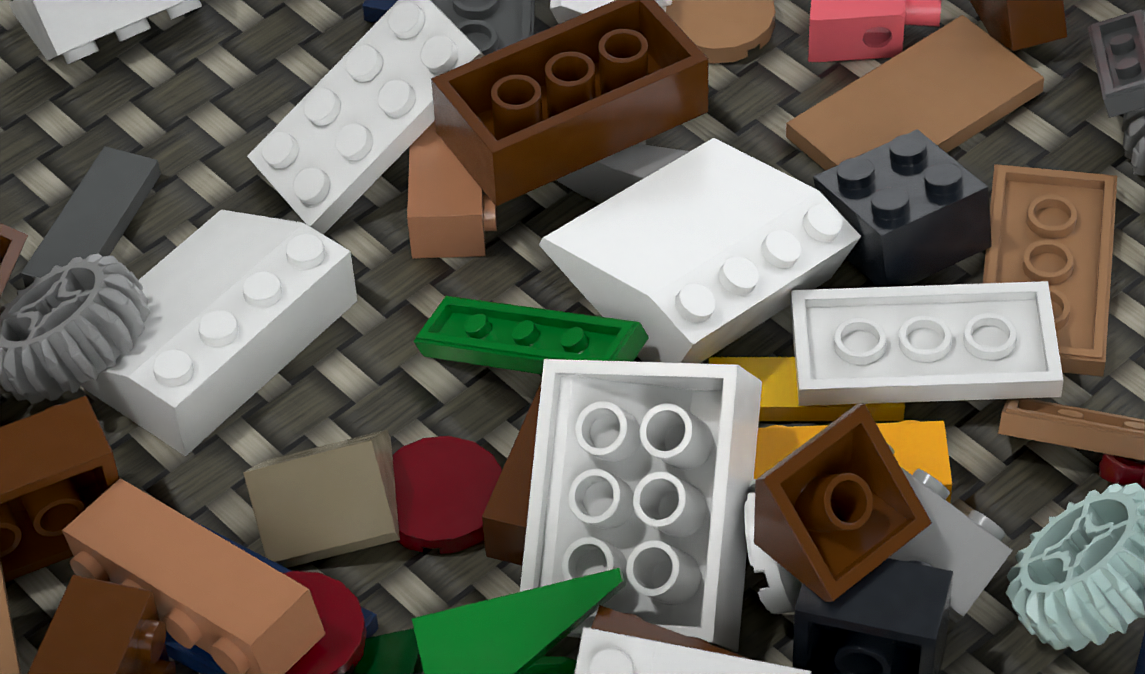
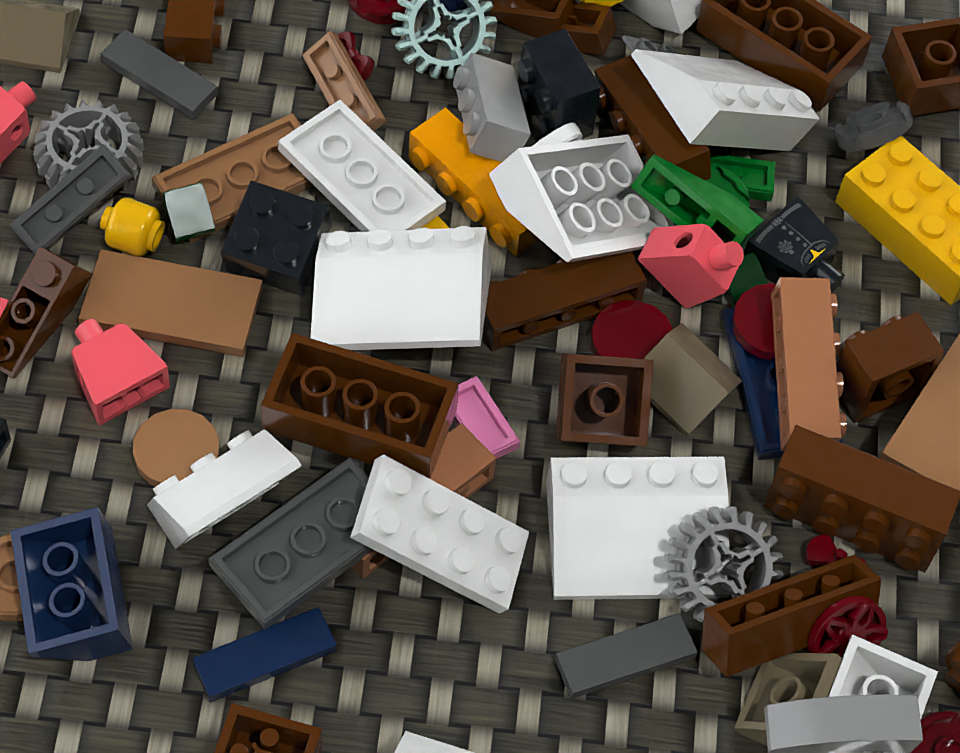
camera: 140 degrees left, 10 degrees up
green tile [413,296,649,375] -> none
reddish brown slope [754,403,932,602] -> none
none -> yellow head [100,198,165,257]
none -> slope [163,183,215,241]
none -> bright pink tile [453,376,520,459]
none -> reddish brown brick [555,353,654,447]
none -> coral torso [637,224,744,309]

